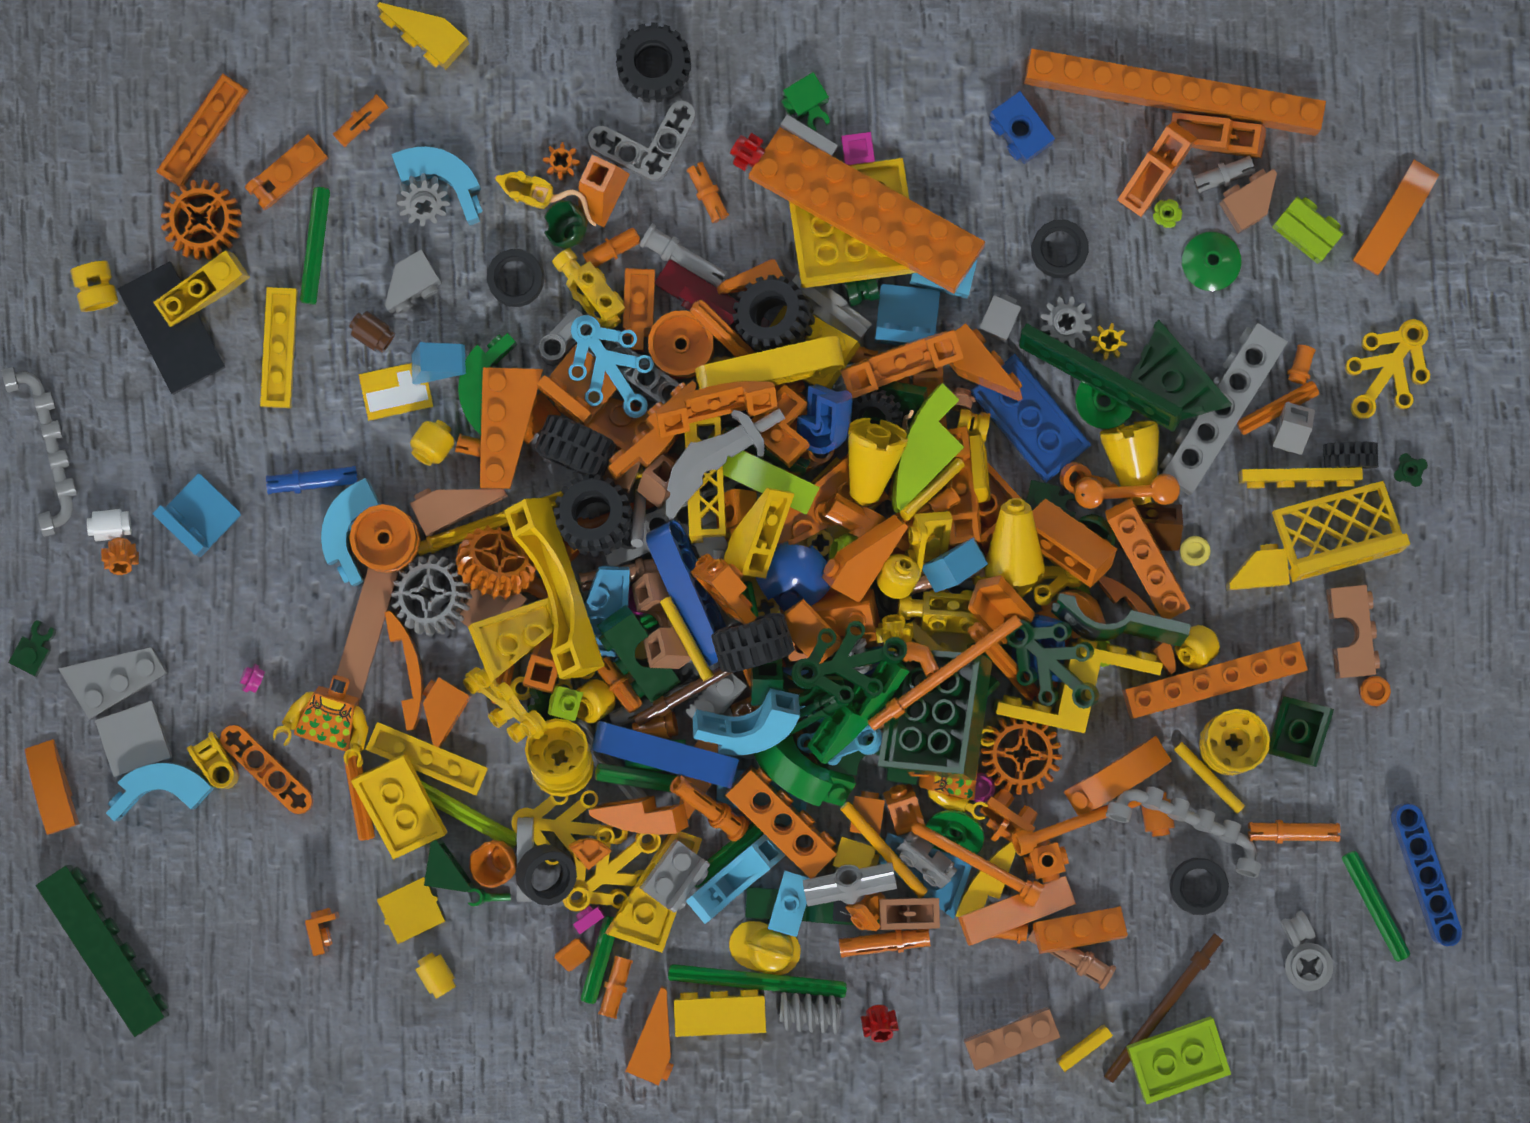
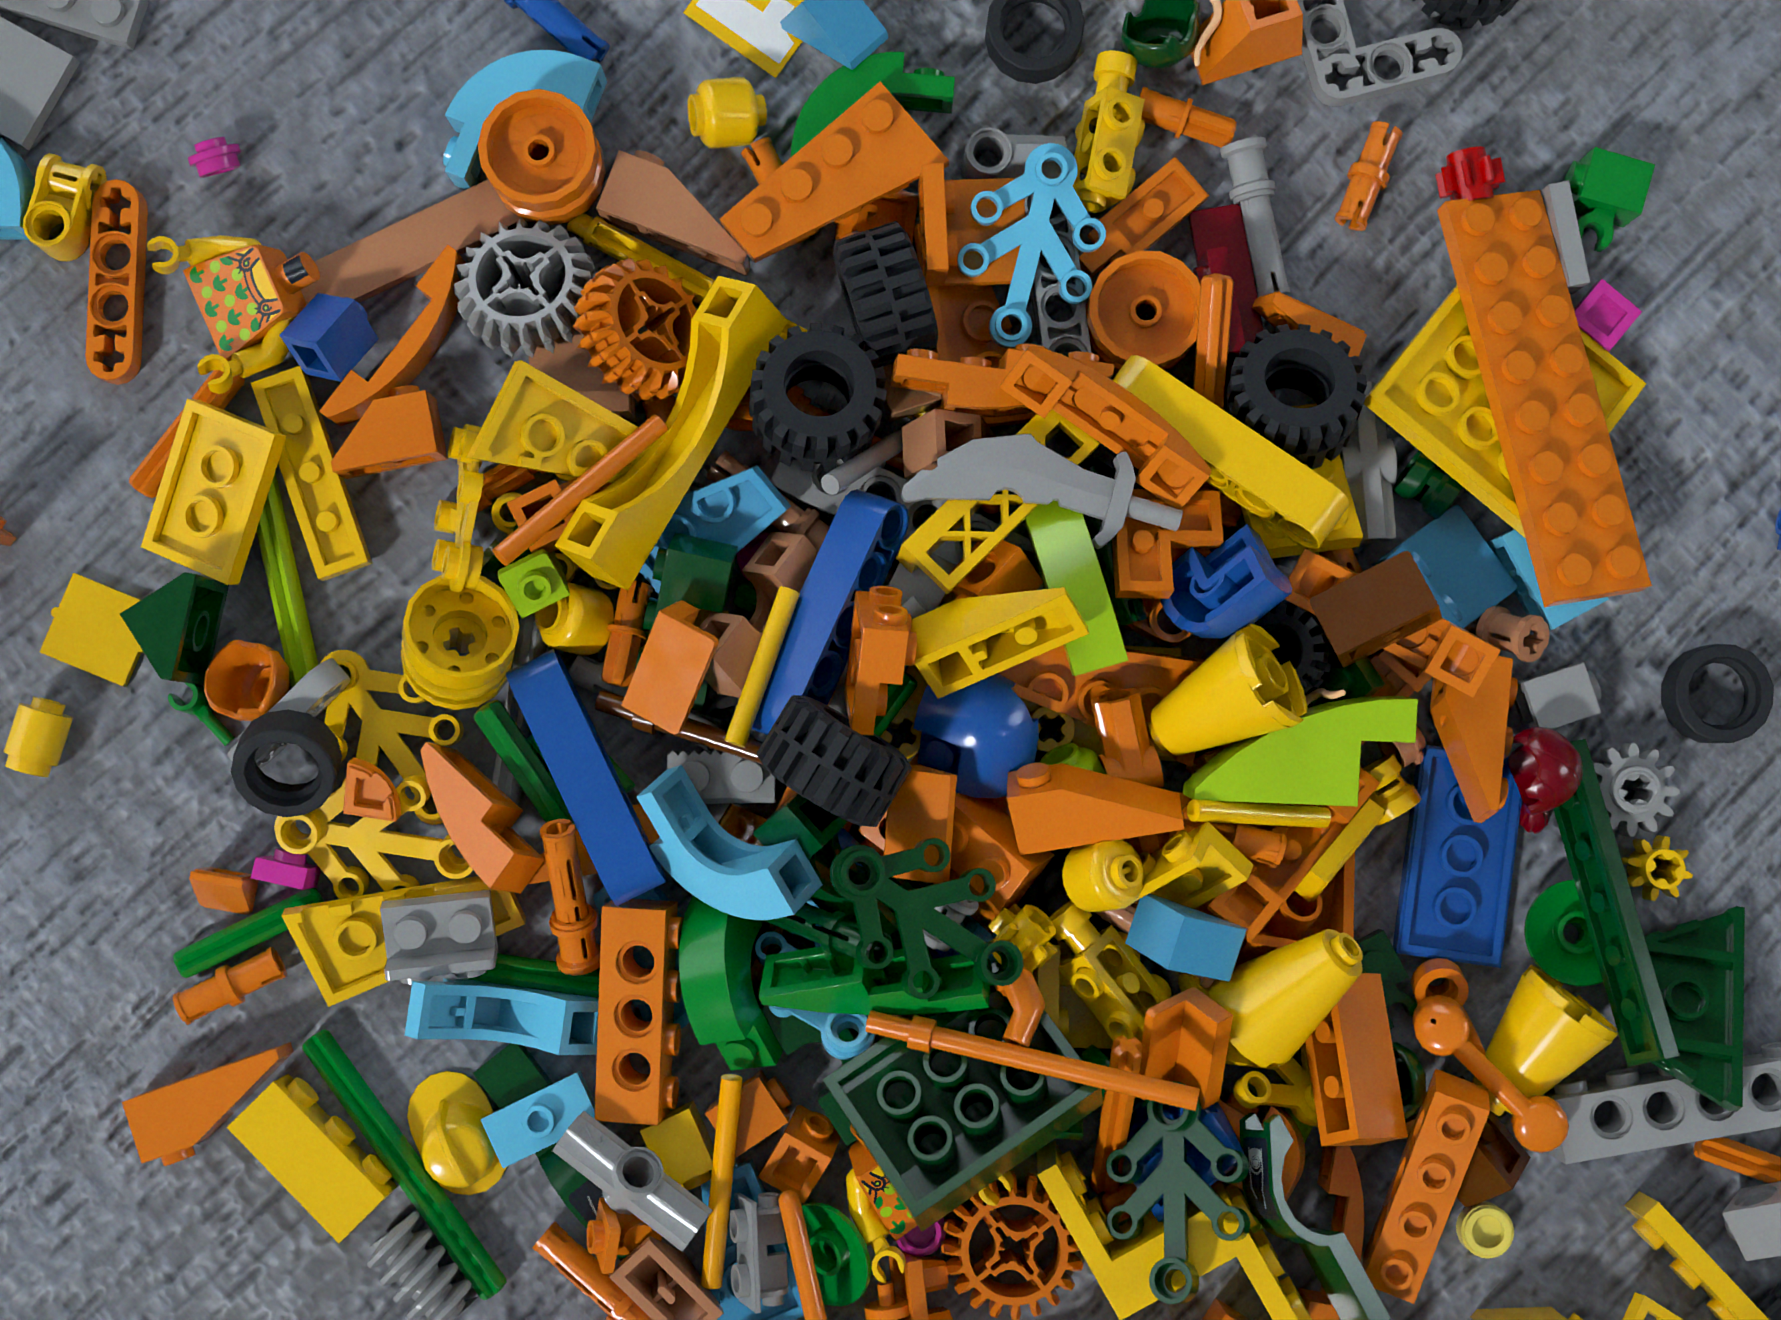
camera: 45 degrees right, 0 degrees up
orange cone [632,712,679,740] -> none
none -> blue brick [279,293,379,382]
none -> orange bar [492,414,668,566]
none -> orange panel [621,600,719,735]
none -> reddish brown panel [1310,551,1443,668]
none -> nougat bush [1476,606,1550,662]
none -> dark red hair [1508,727,1583,834]

